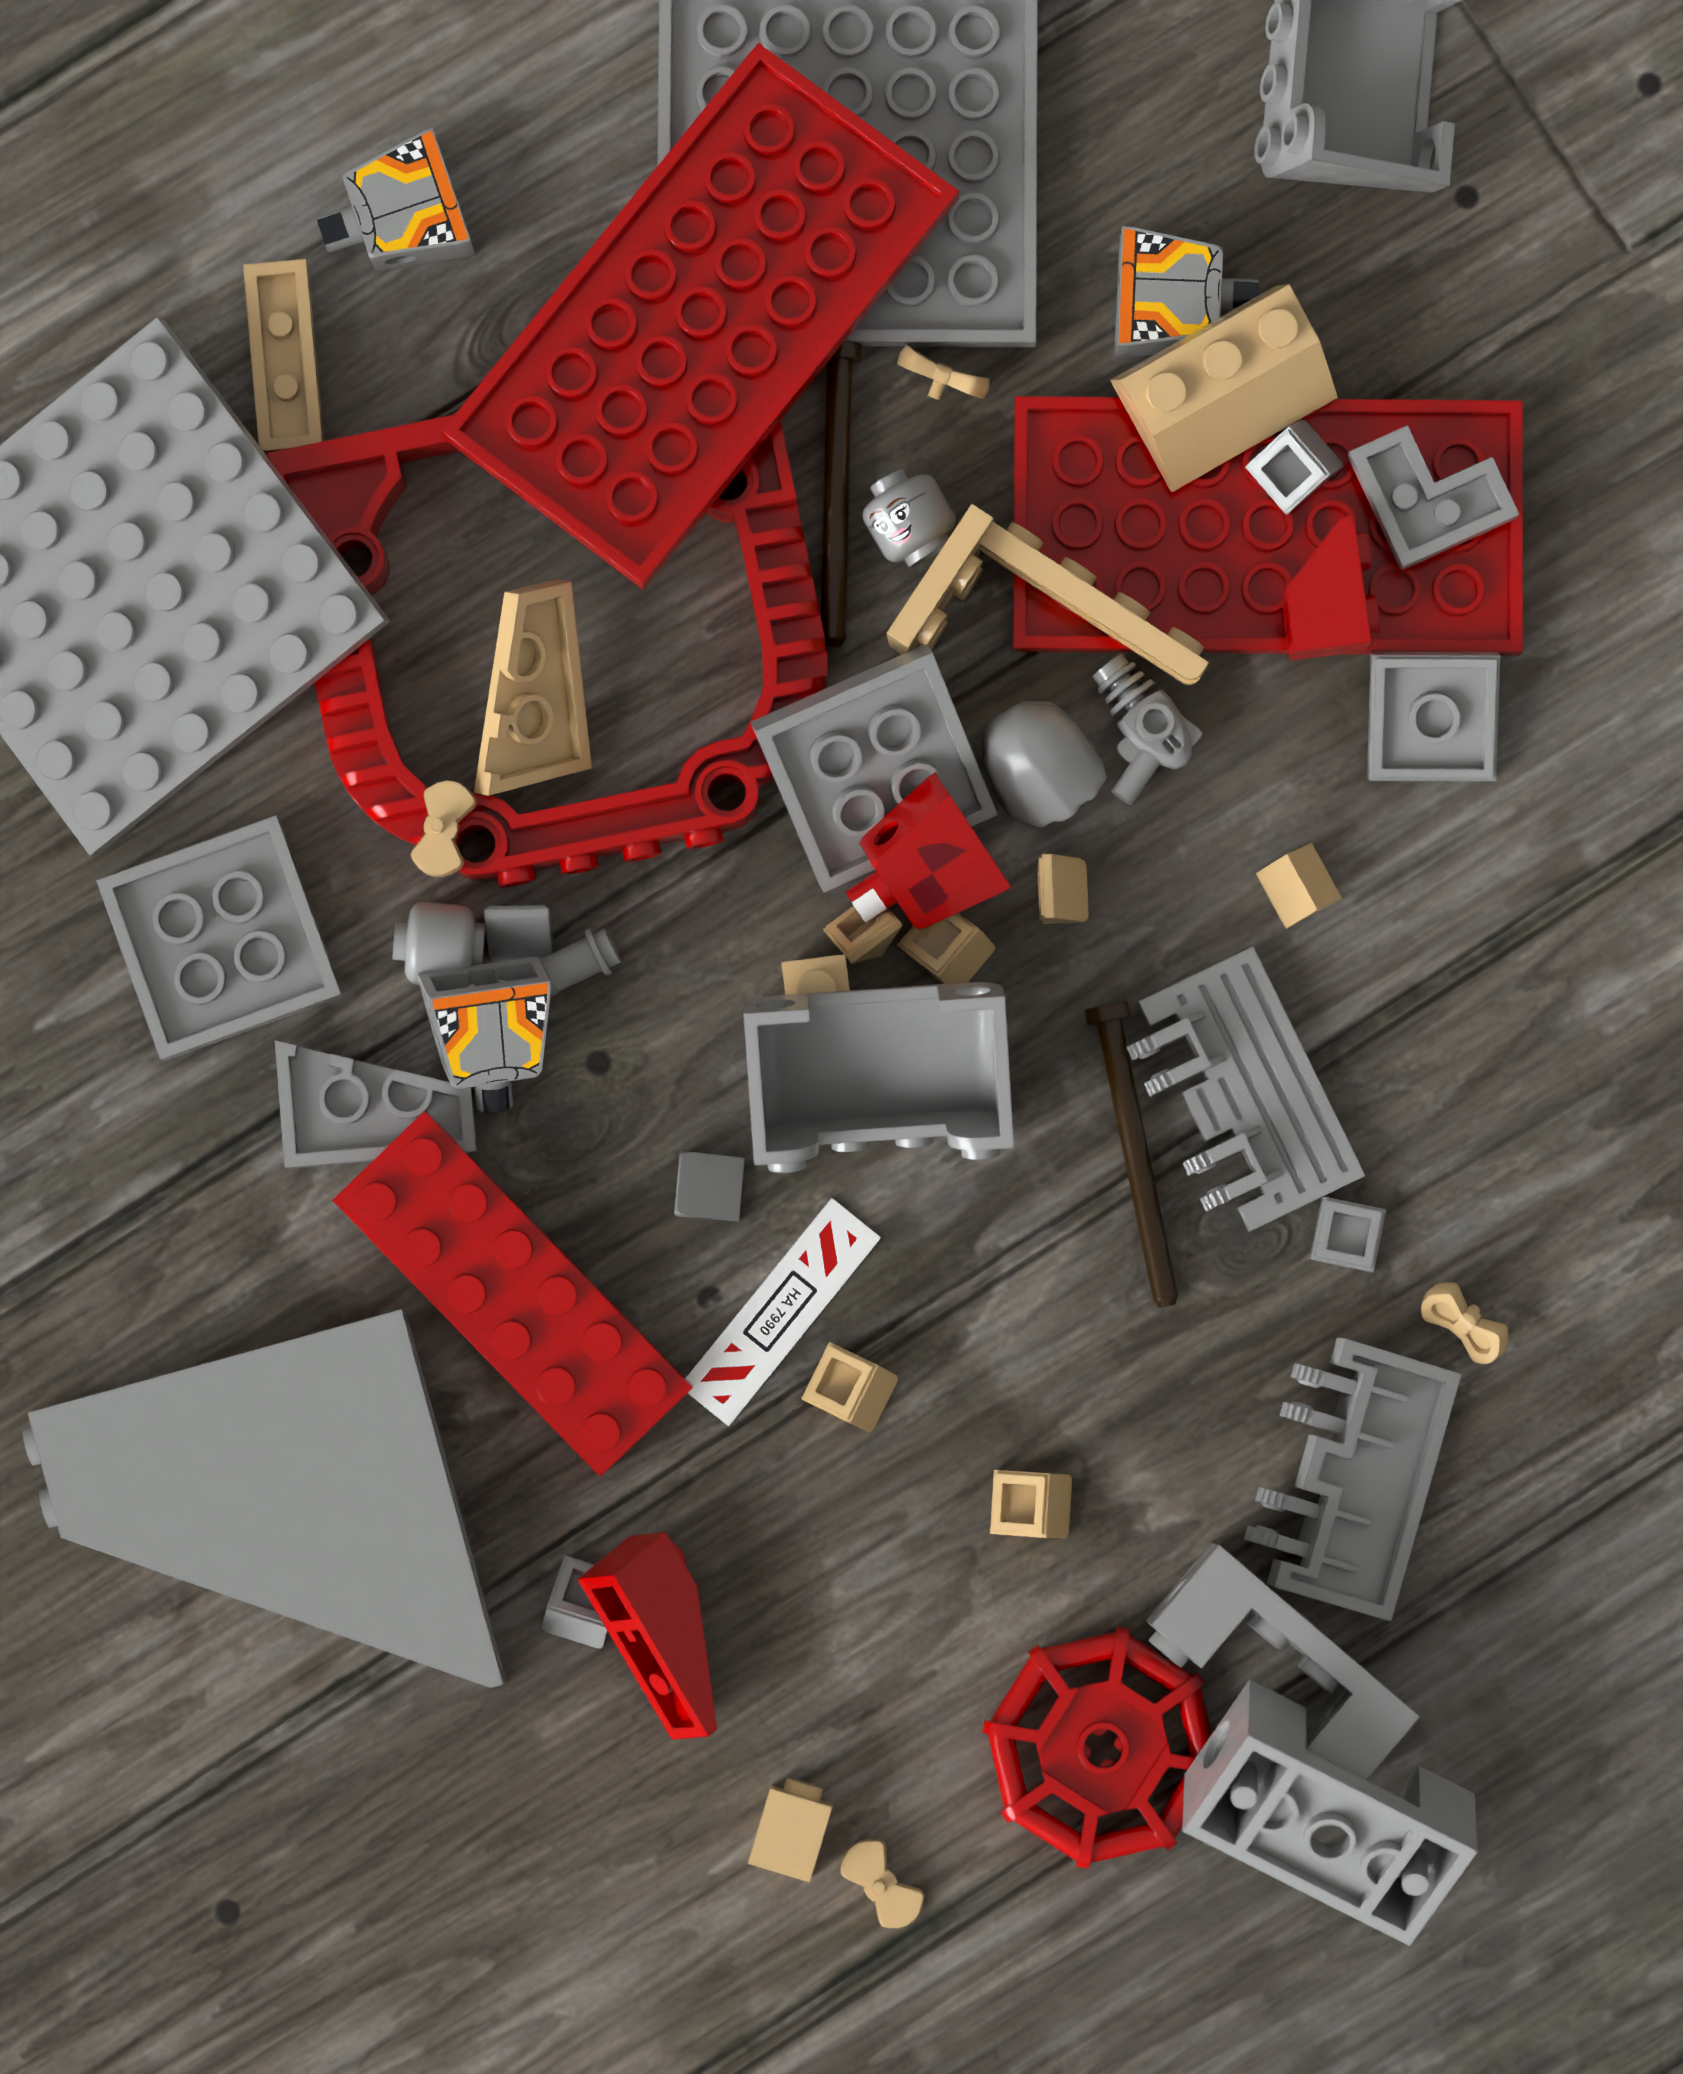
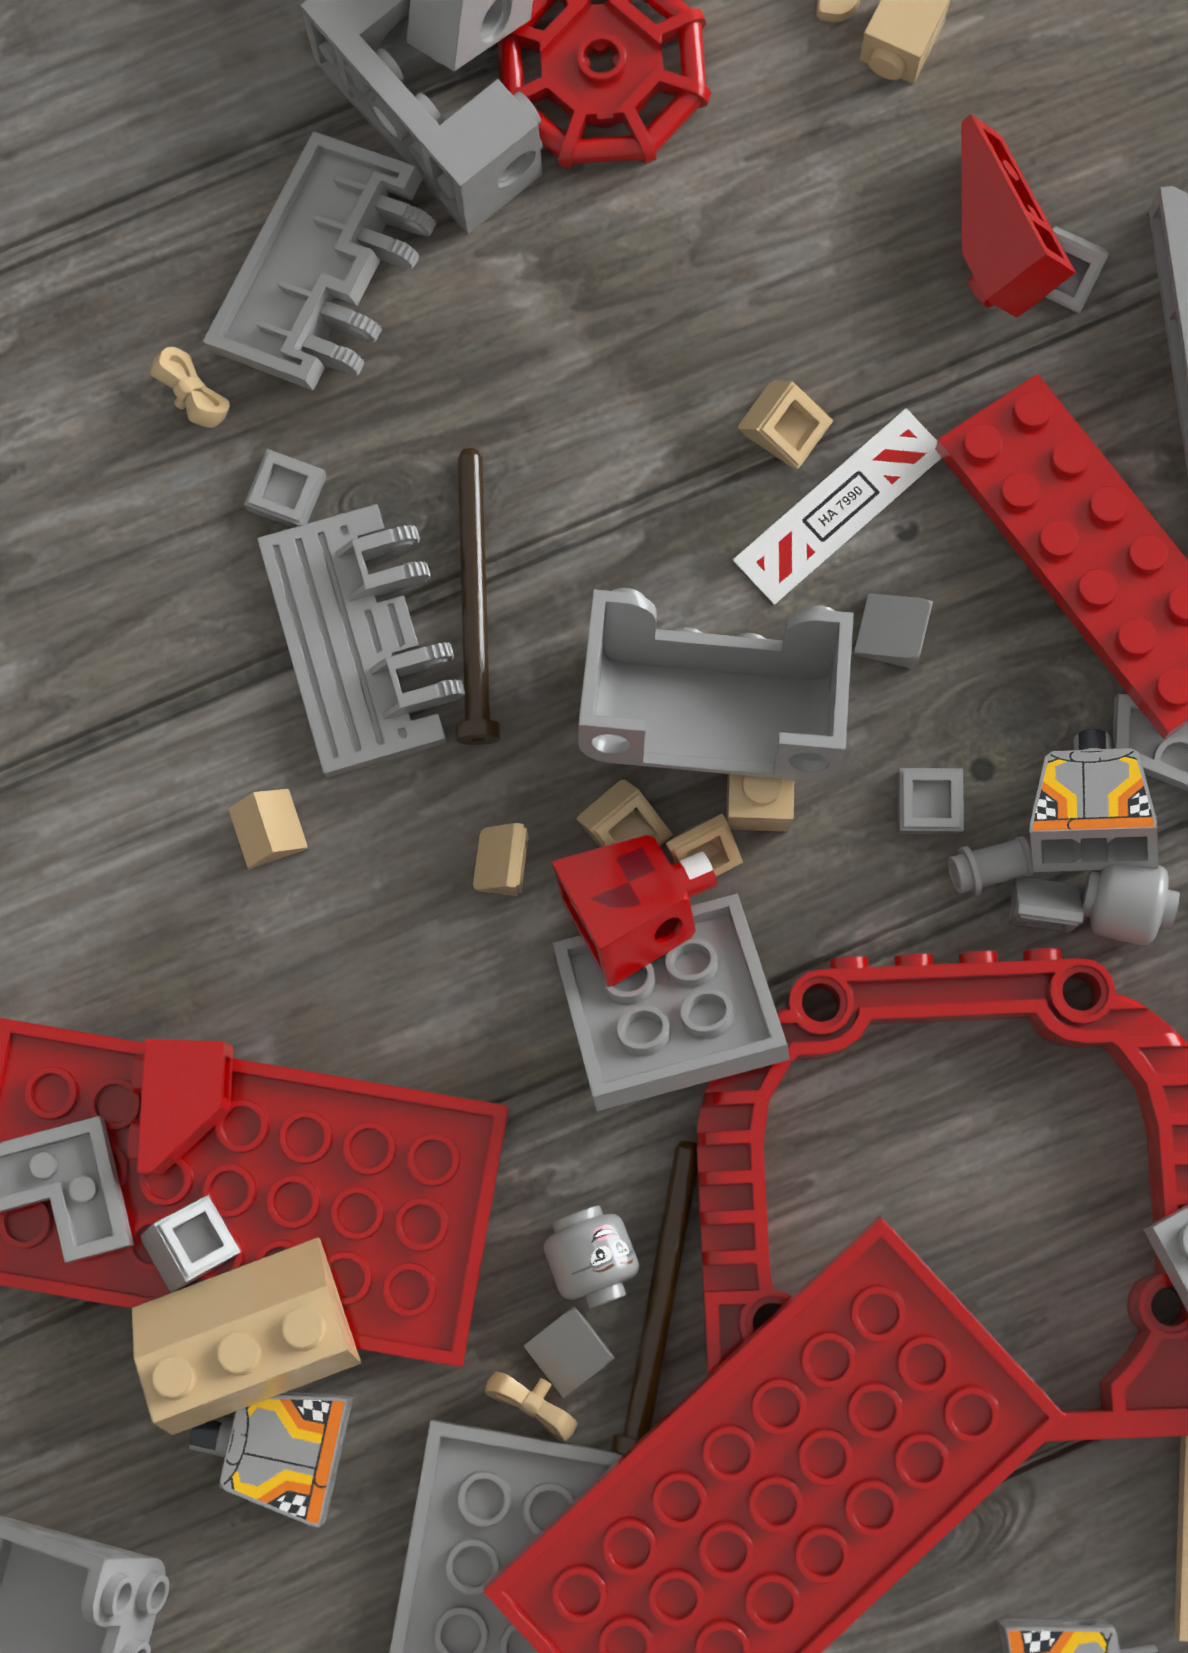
camera: 170 degrees left, 5 degrees down
tan piece [410,780,477,877] -> none
tan wing [474,579,592,796] -> none
tan bracket [886,504,1209,685] -> none
light grey hair [983,701,1107,828] -> none
tan slope [990,1470,1072,1539] -> none
light grey piece [1092,654,1202,806] -> none
light grey plate [1367,651,1500,781] -> none
none -> light grey slope [524,1305,615,1398]
none -> light grey tile [897,768,964,835]

